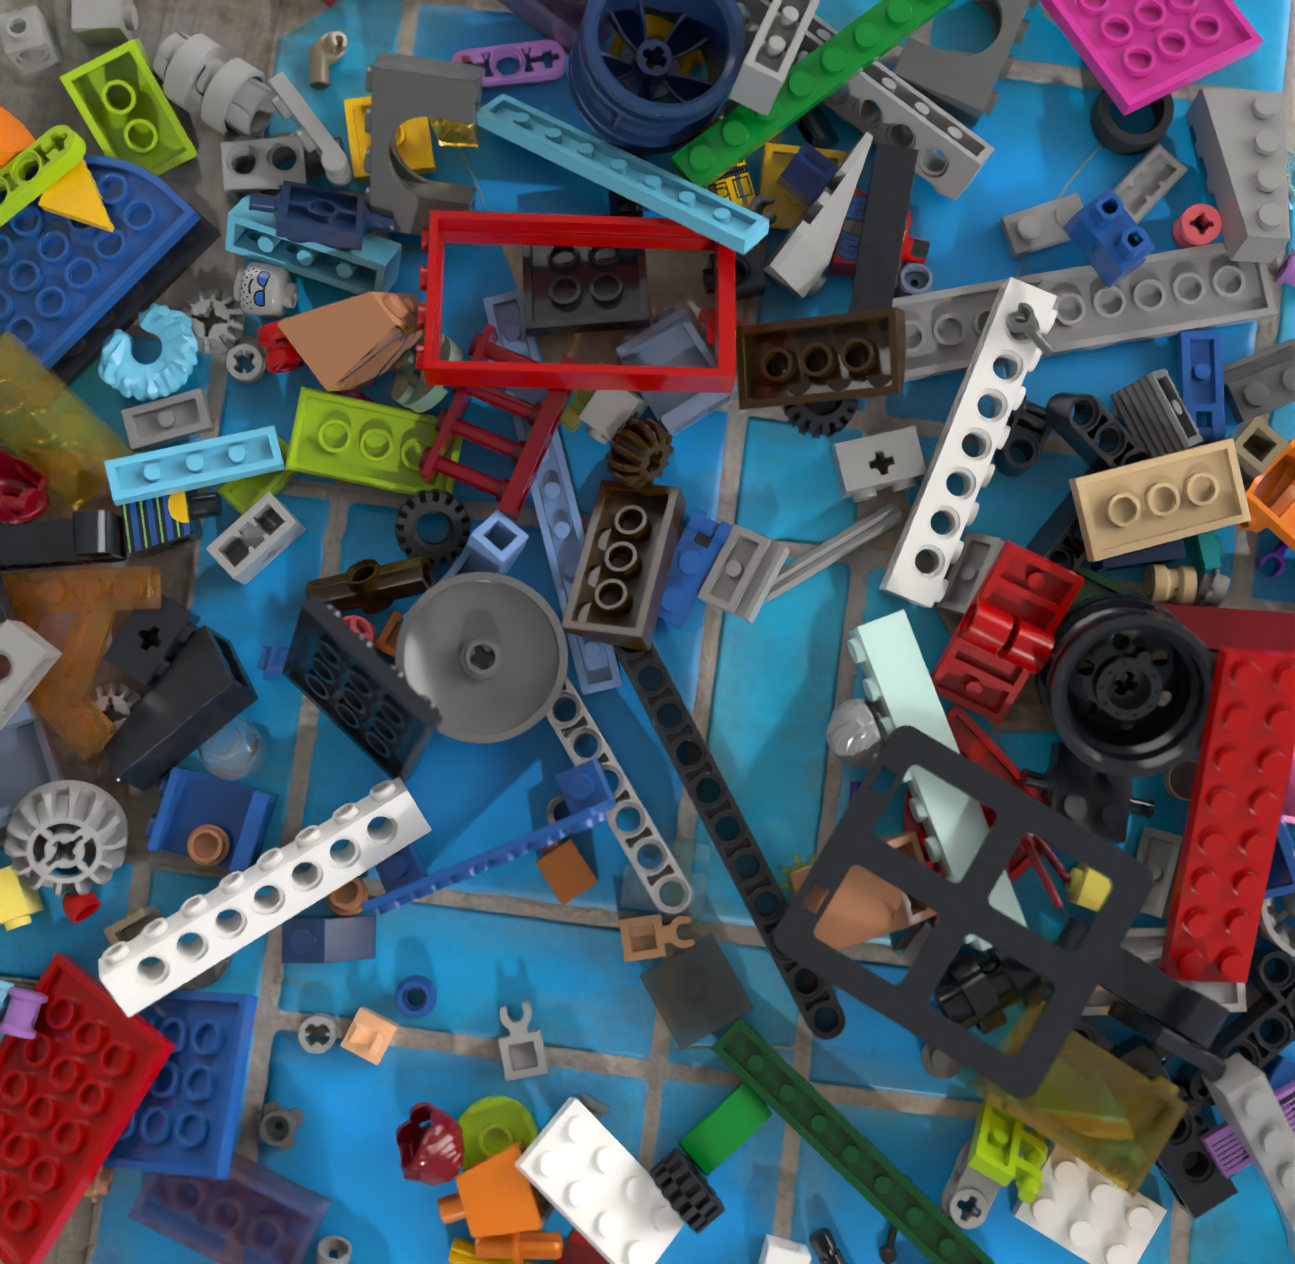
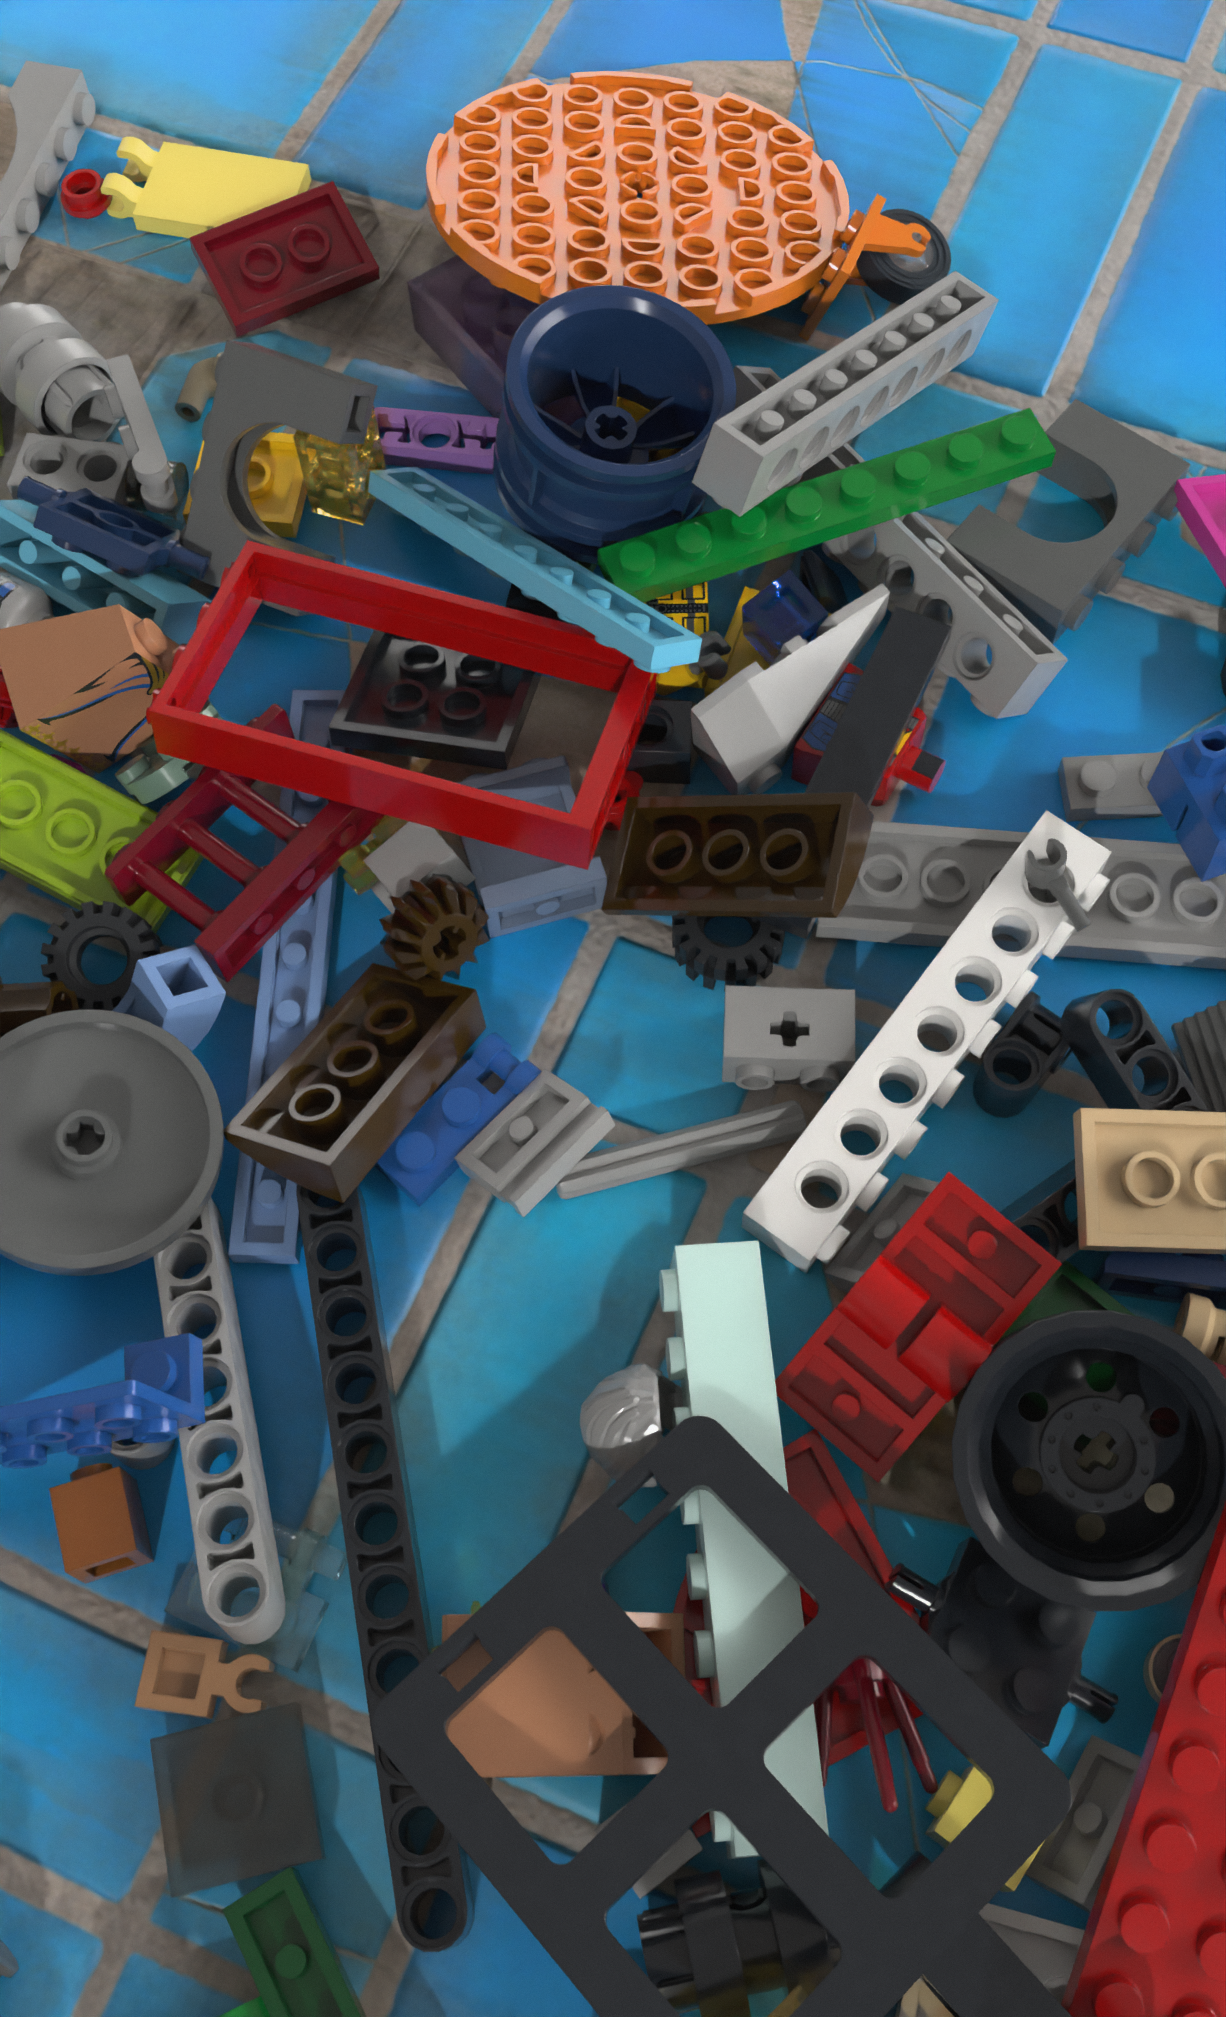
camera: 25 degrees right, 20 degrees down
sand blue plate [895,263,934,297] -> none

